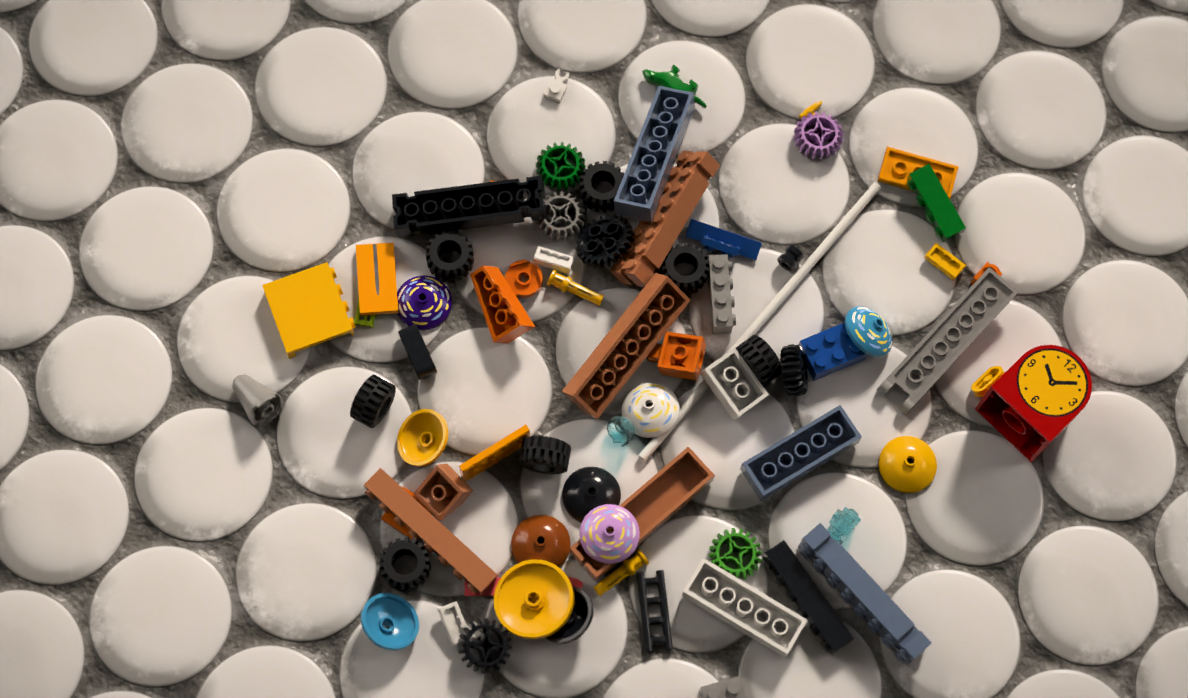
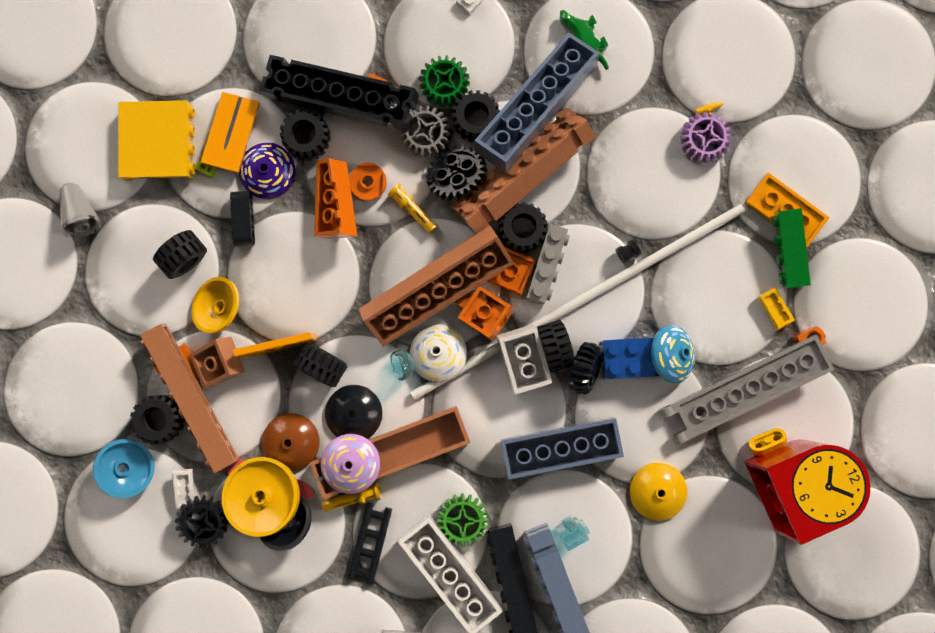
camera: 25 degrees right, 15 degrees up
white plate [533,246,574,274] -> none
blue bracket [686,219,762,260] -> none
none -> orange plate [488,247,537,296]

